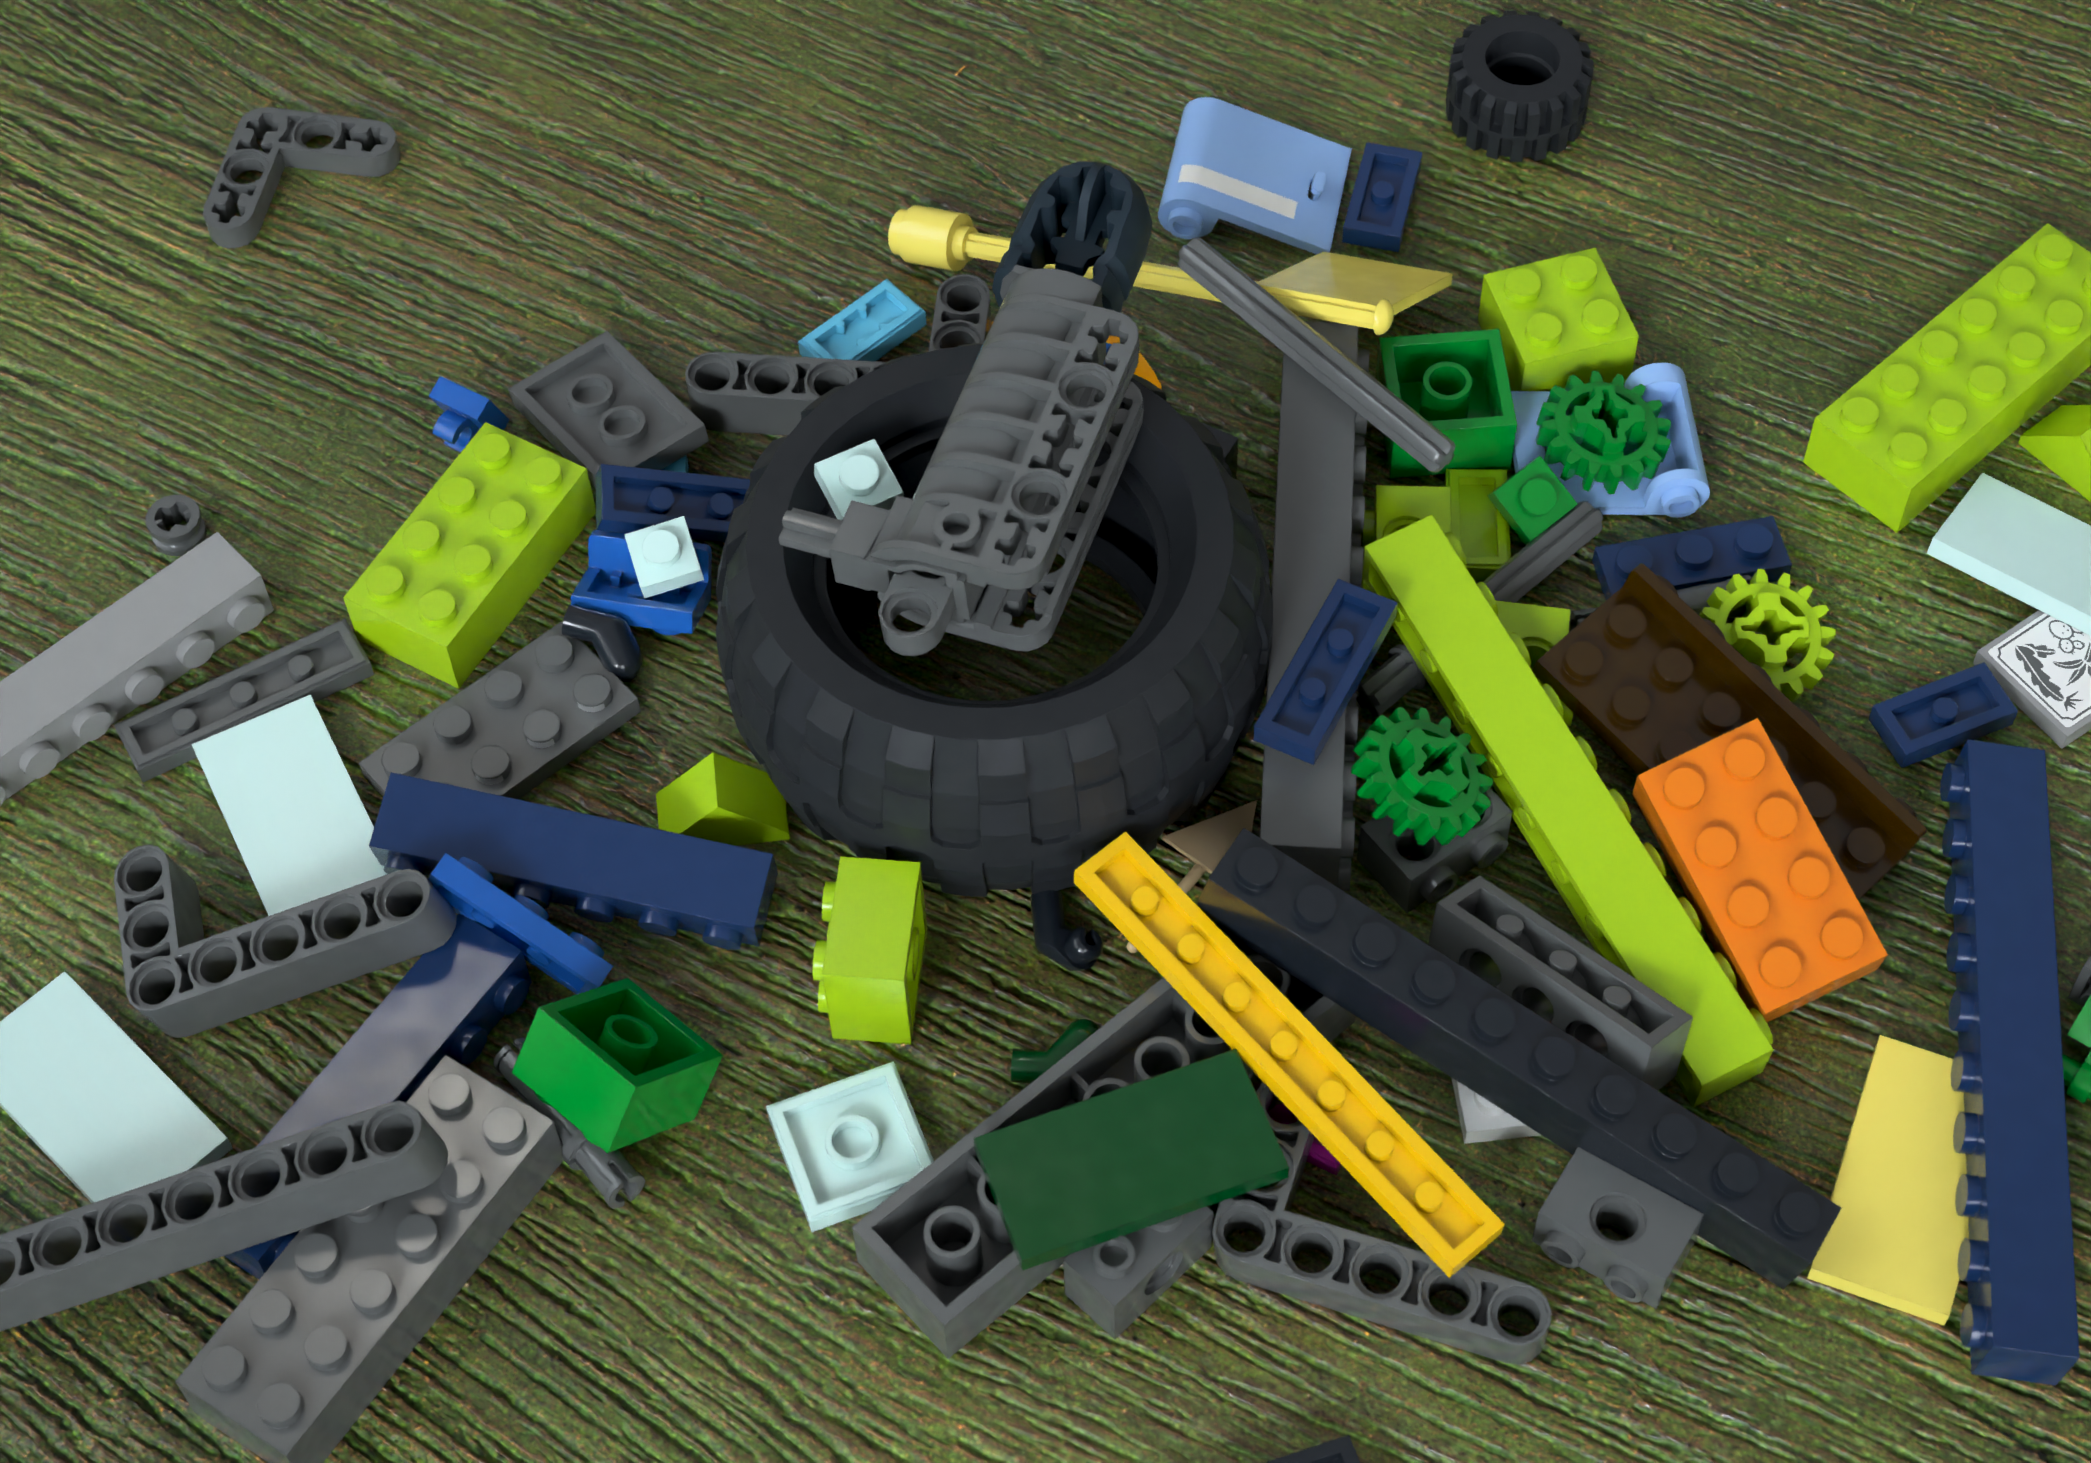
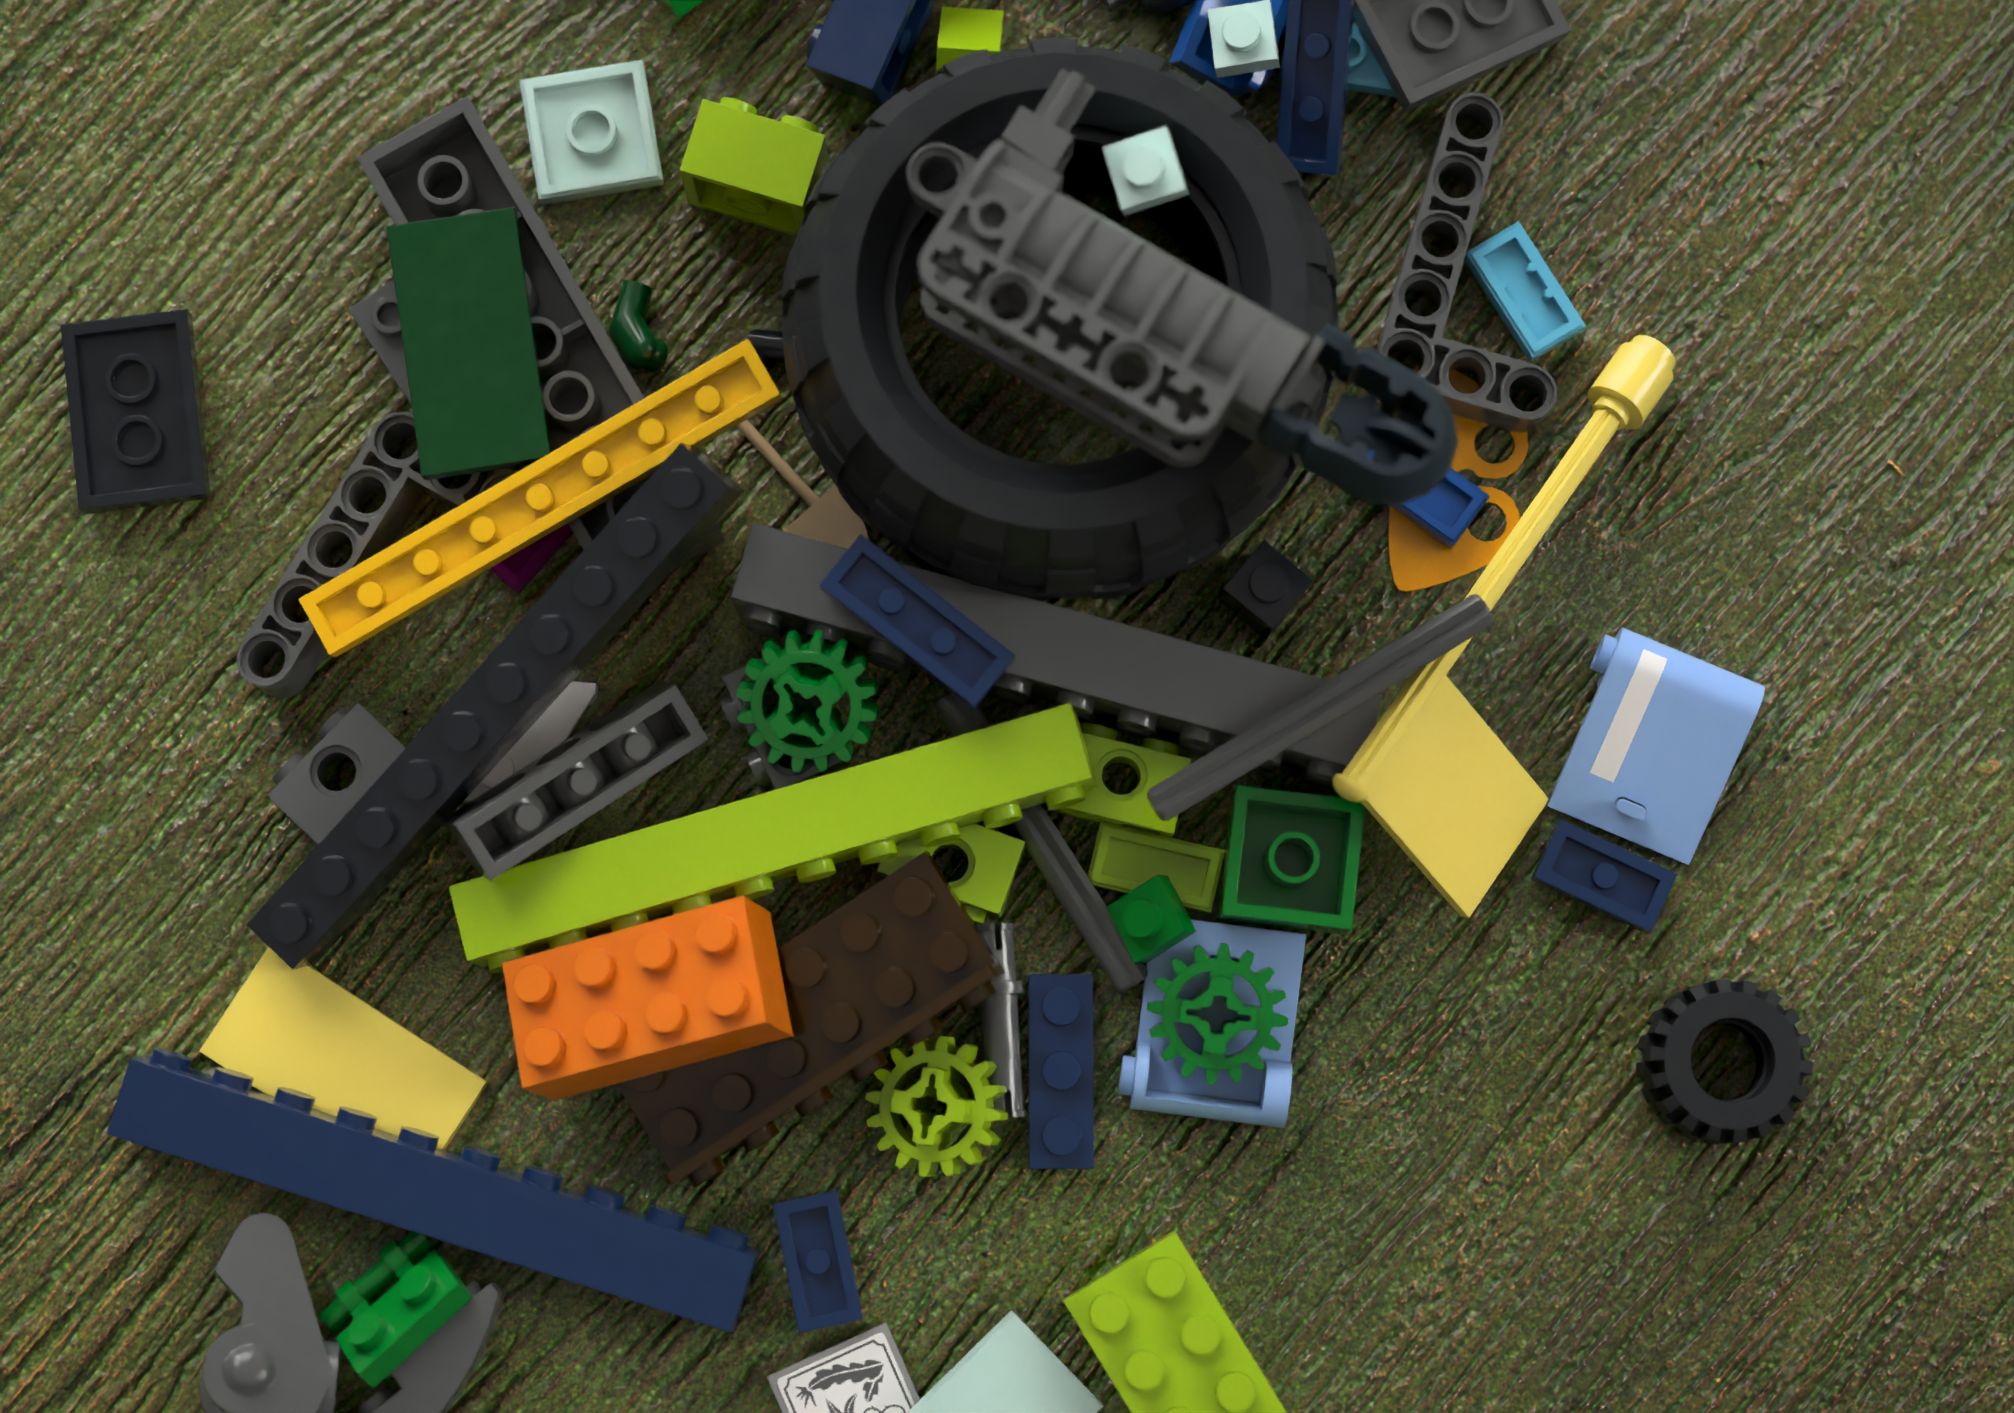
camera: 95 degrees right, 25 degrees up
lime brick [1478,248,1639,391] -> none

